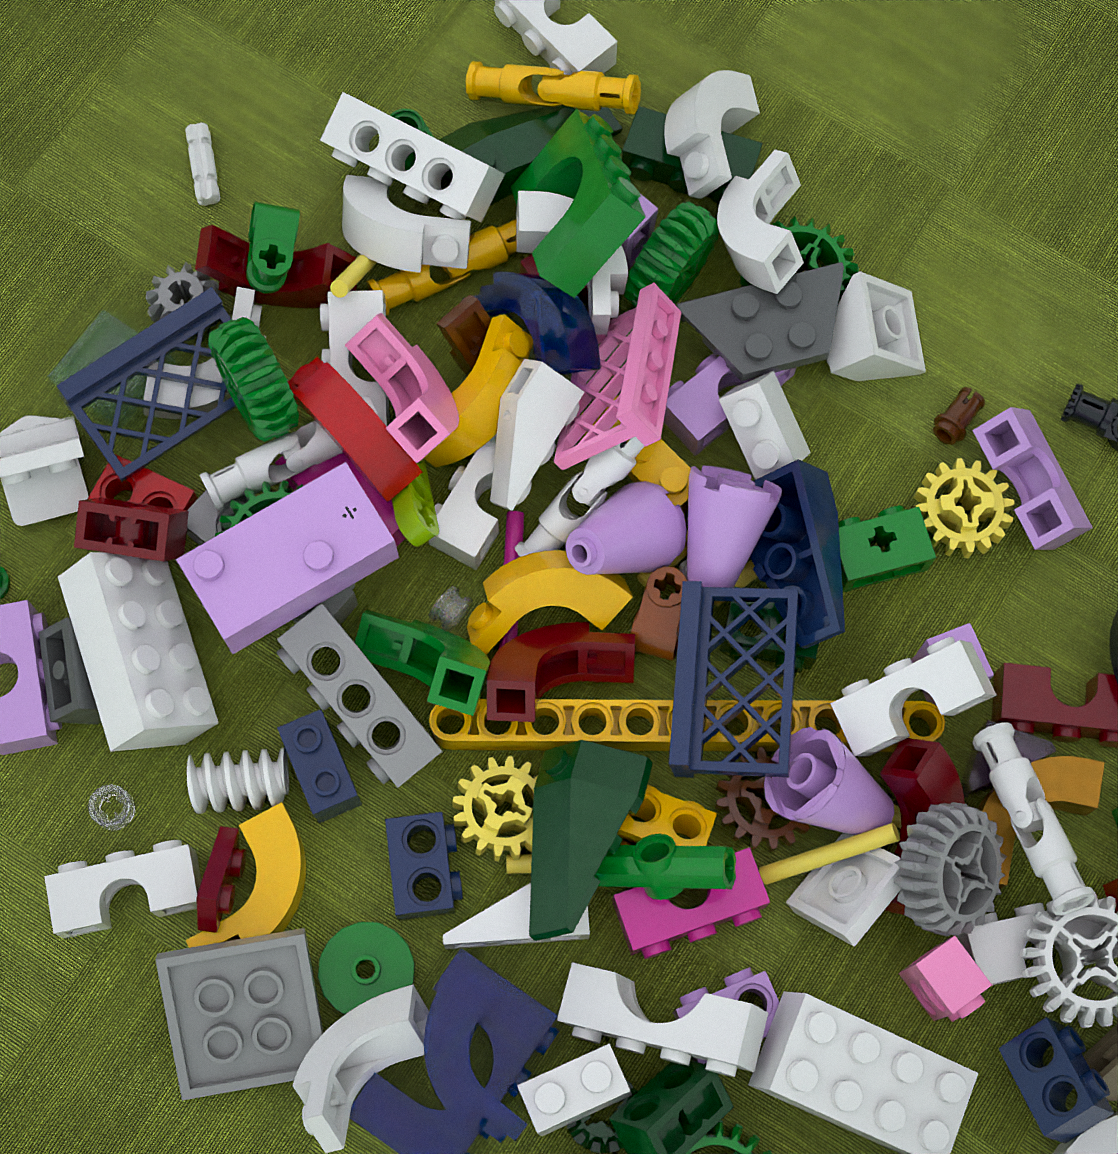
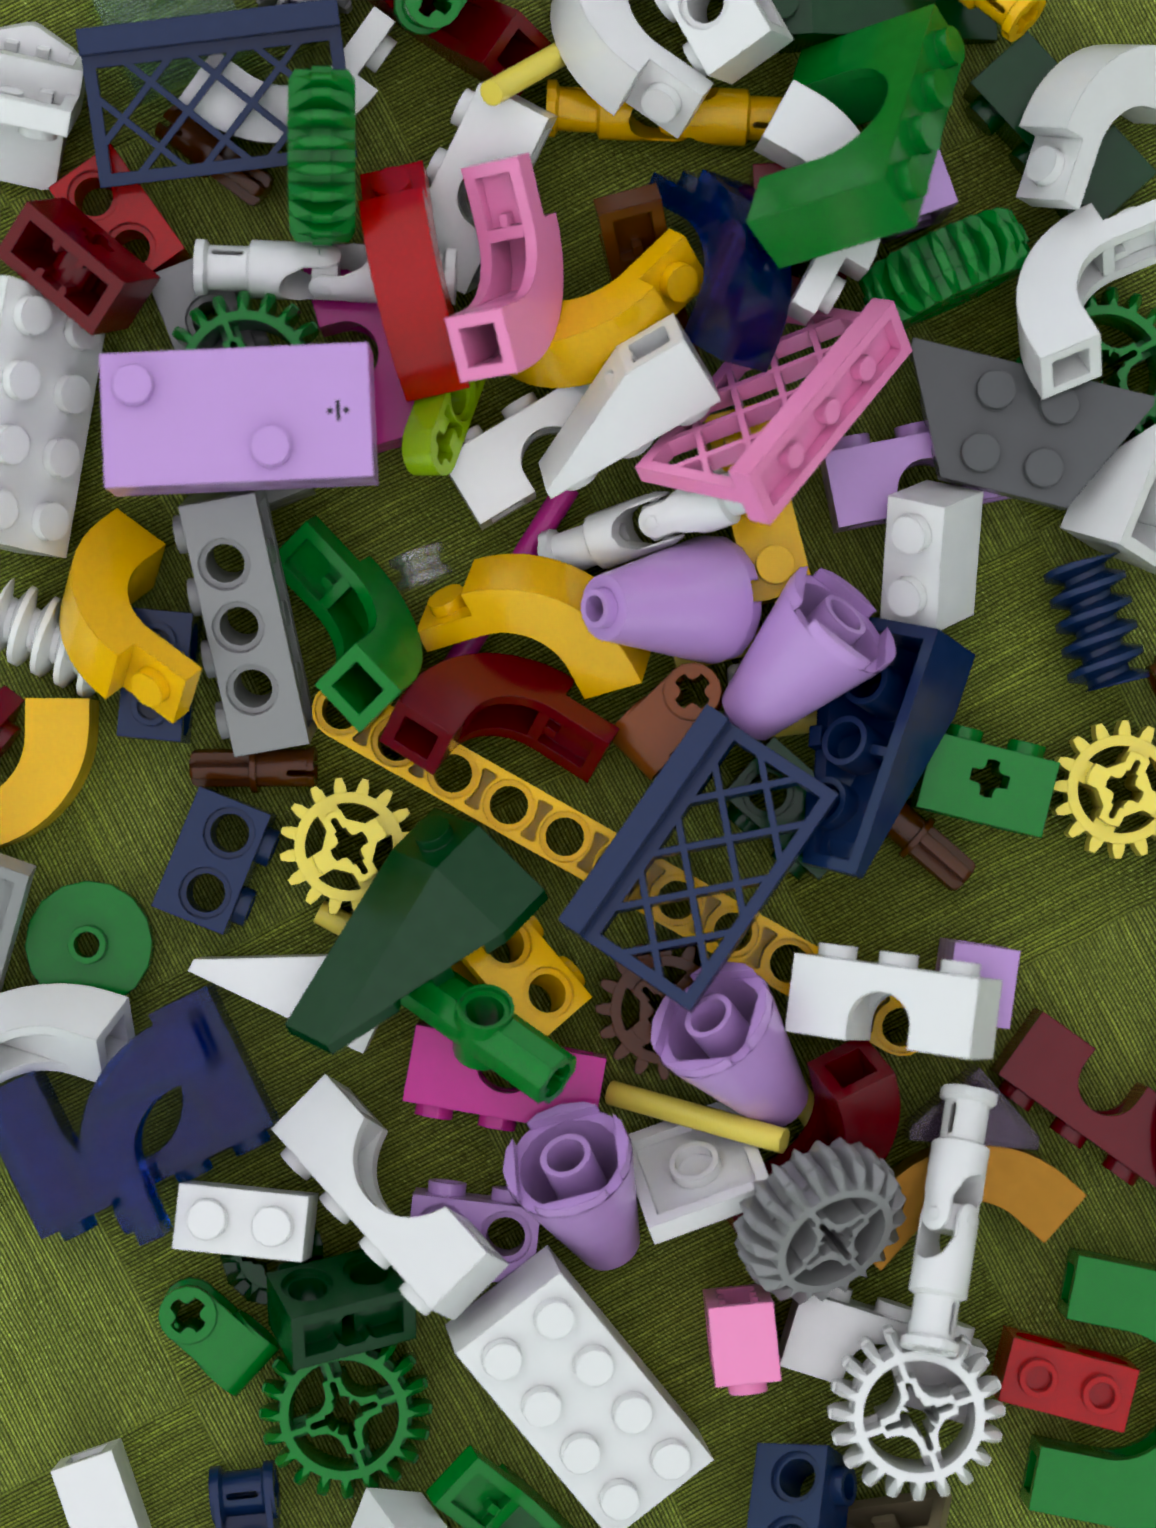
camera: 30 degrees right, 15 degrees up
none -> yellow arch [59,508,202,724]
none -> reddish brown axle [155,105,274,206]
none -> reddish brown axle [189,747,318,793]
none -> lavender cone [503,1102,640,1271]
none -> reddish brown axle [887,803,976,891]
none -> dark blue piece [1043,552,1150,692]

